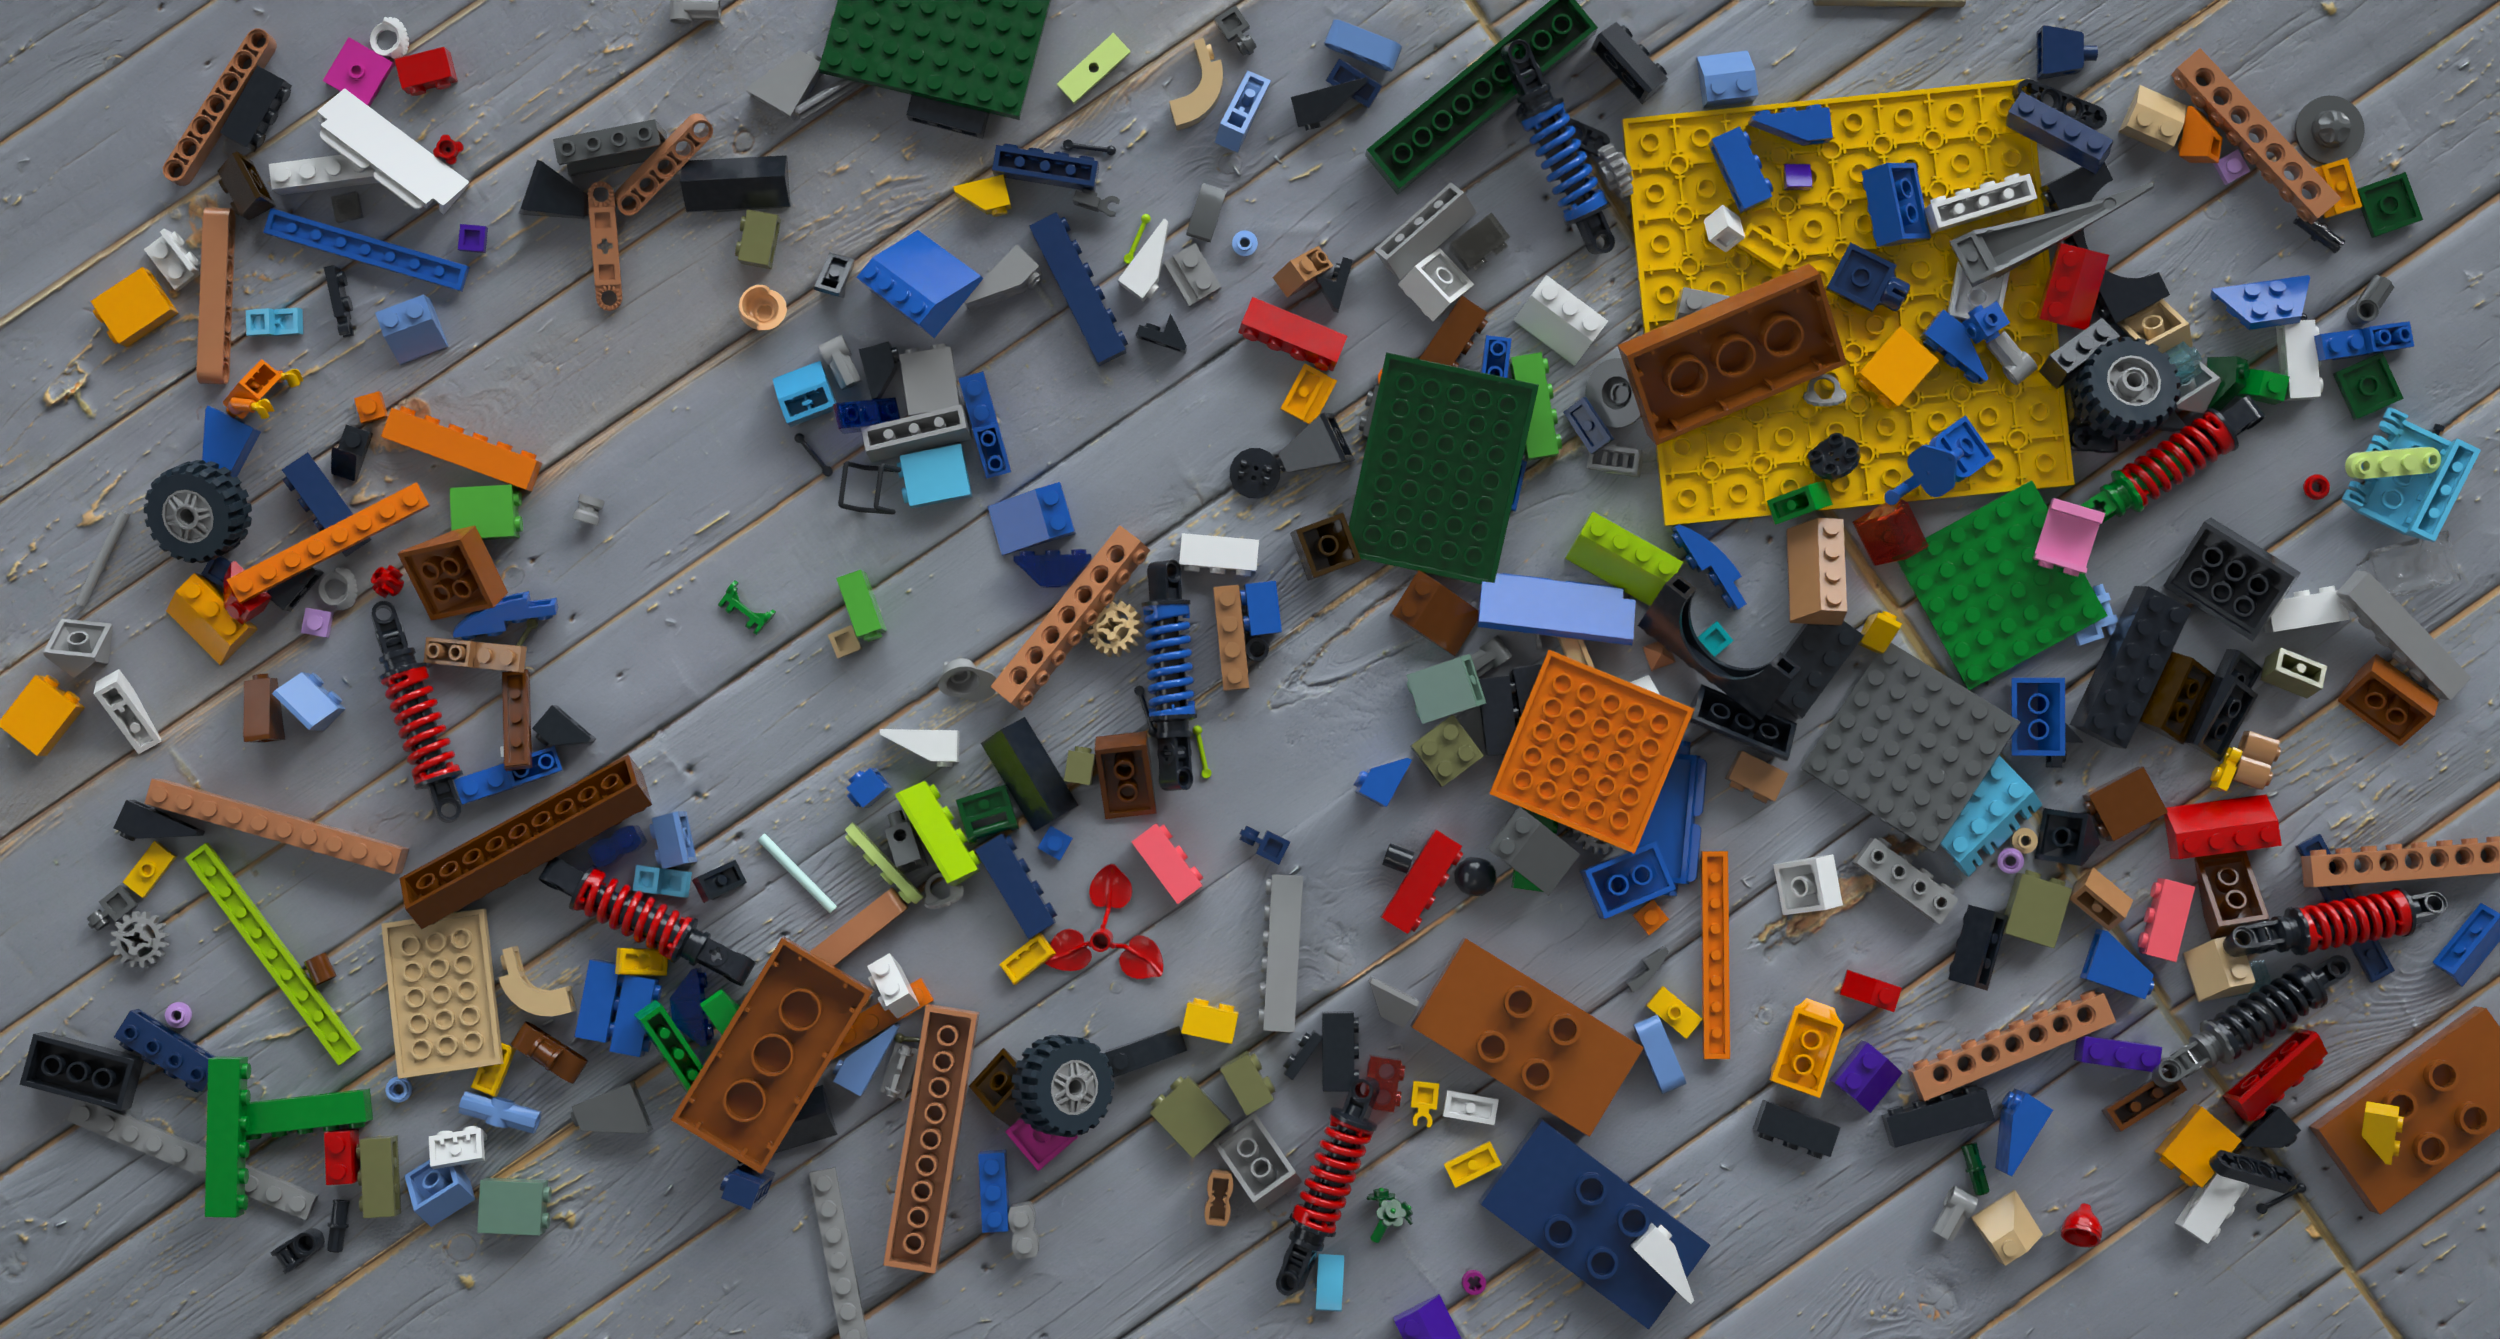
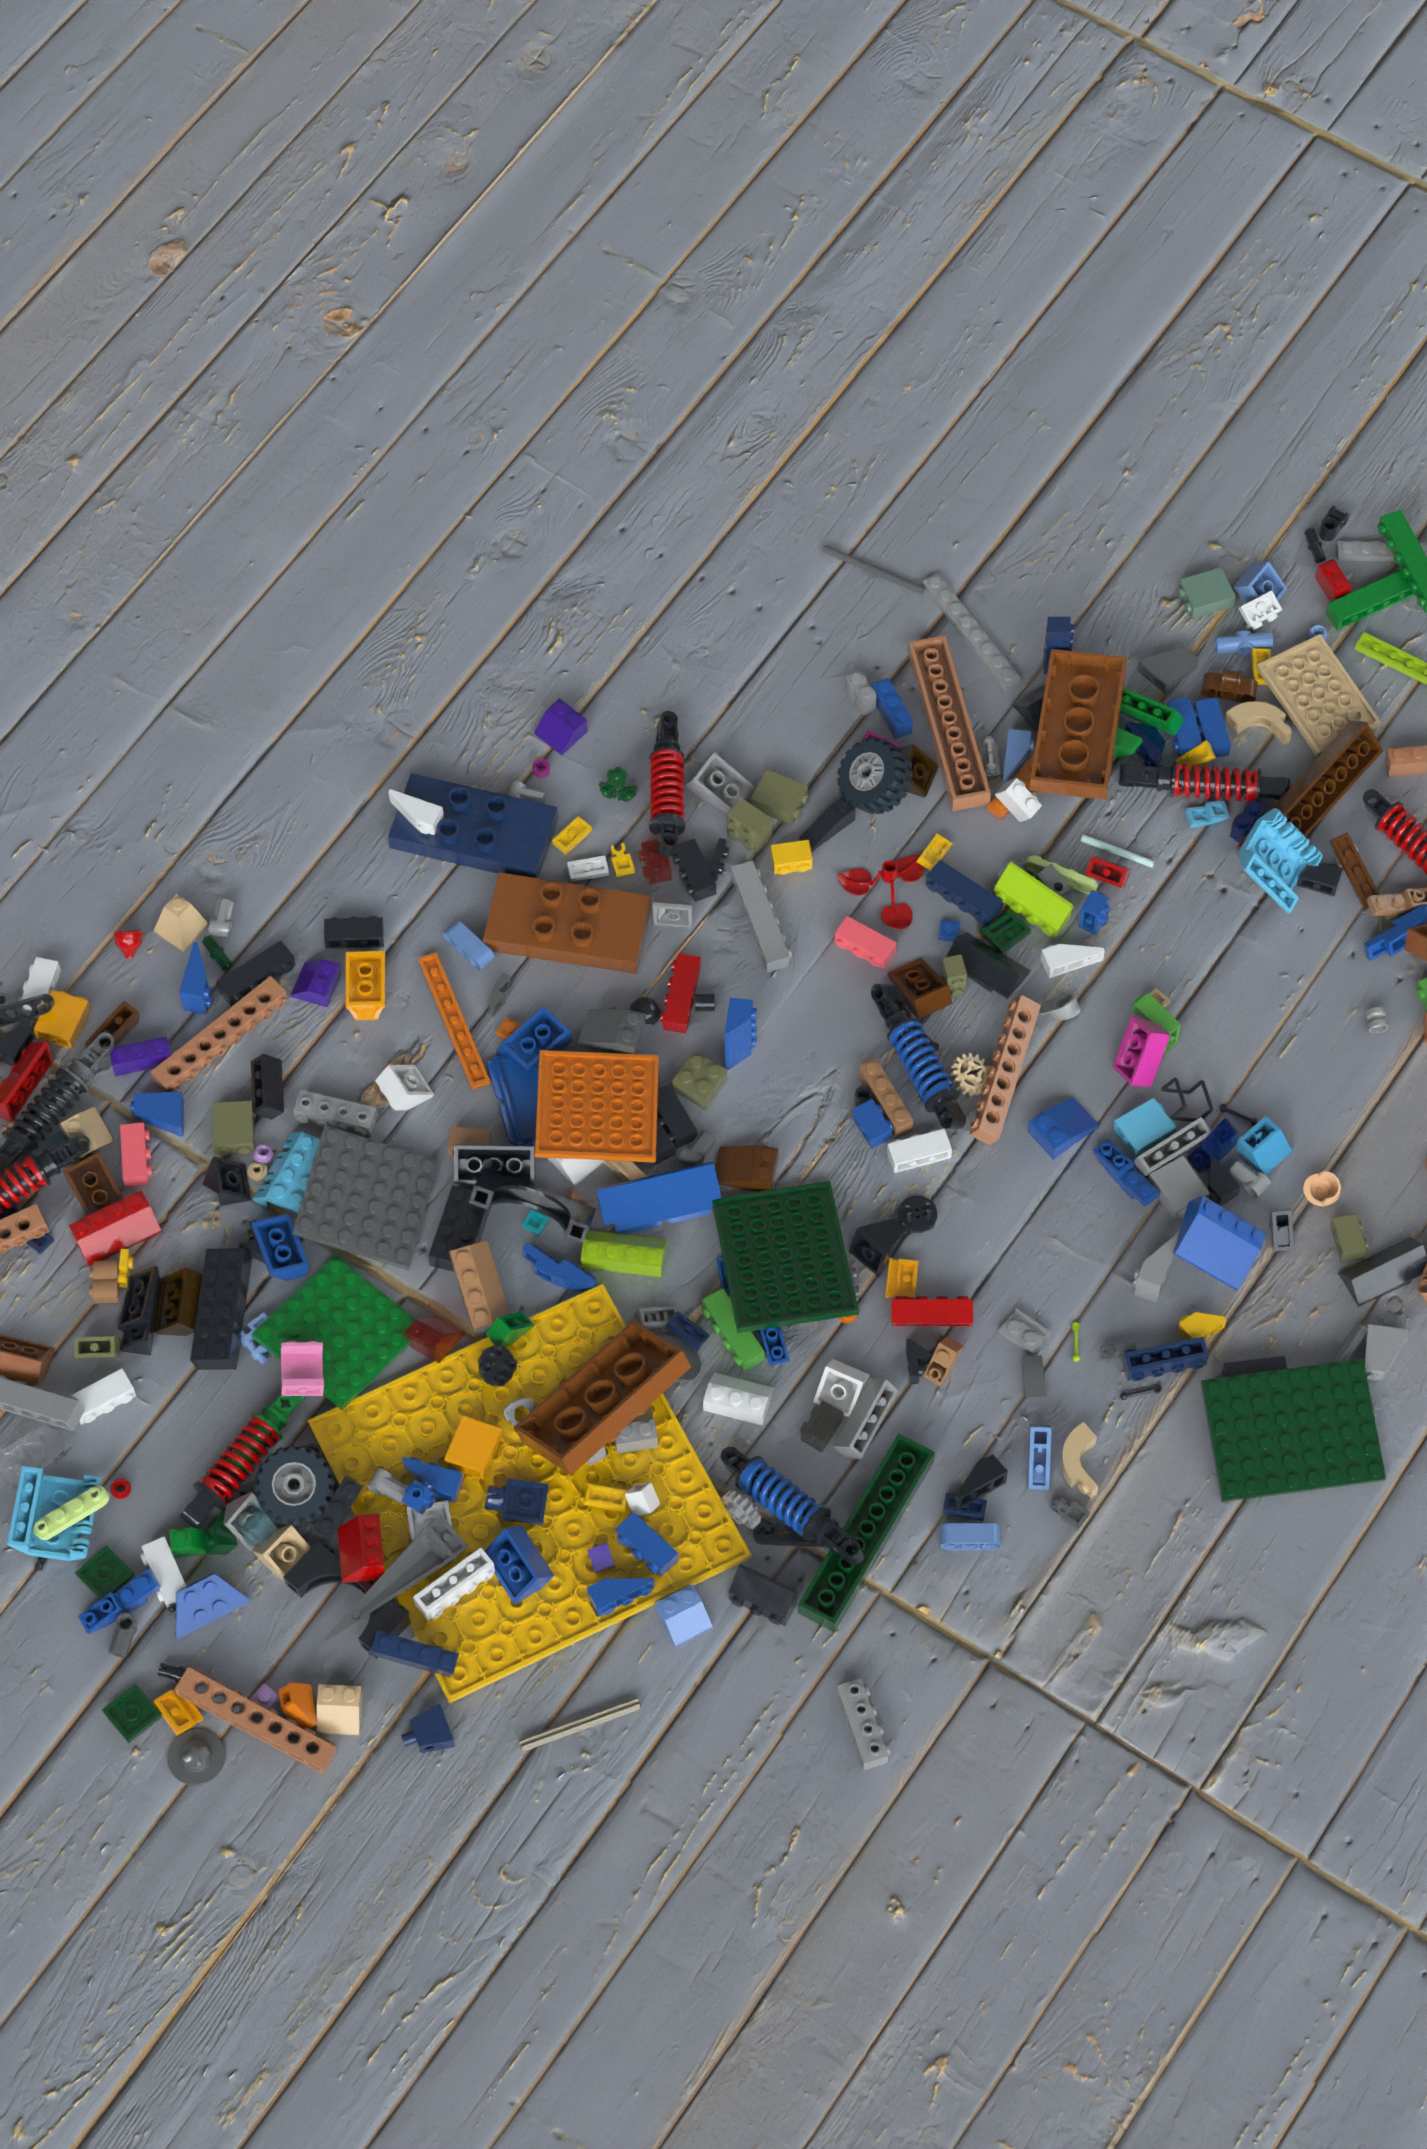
camera: 165 degrees right, 25 degrees down
reddish brown beam [304,952,337,986] -> none
olive brick [356,1135,401,1218] -> none
blue slope [454,746,563,805] -> none
medium blue slope [649,811,697,869] -> none
black slope [692,860,747,903] -> none
green piece [718,580,776,635] -> none
nougat beam [810,887,909,966] -> none
clear blue slope [1014,549,1092,588] -> none
dark blue brick [1029,212,1128,366] -> none
yellowish green tile [1057,33,1131,104] -> none
white slope [1118,219,1169,302] -> none
black slope [1136,314,1187,354] -> none
lime hinge [1192,725,1212,778] -> none
medium nougat brick [1205,1169,1233,1226] -> none
light blue plate [1232,230,1258,257] -> none
dark blue plate [1239,826,1290,865] -> none
dark brown slope [1290,513,1361,581] -> none
medium azure slope [1315,1254,1344,1312] -> none
sand green brick [1406,654,1486,724] -> none
reddish brown brick [1419,296,1488,367] -> none
yellow plate [1646,986,1702,1039] -> none
red slope [1839,970,1902,1012] -> none
yellow slope [1858,611,1902,654] -> none
blue plate [1884,415,1995,505] -> none
black beam [2012,79,2107,130] -> none
medium nougat brick [2070,867,2133,931] -> none
reddish brown brick [2082,766,2168,841] -> none
black slope [2163,518,2301,642] -> none
none -> light grey piece [507,781,546,804]
none -> red brick [1085,856,1131,888]
none -> dark pink slope [1112,1015,1170,1087]
none -> medium azure slope [1239,808,1323,914]

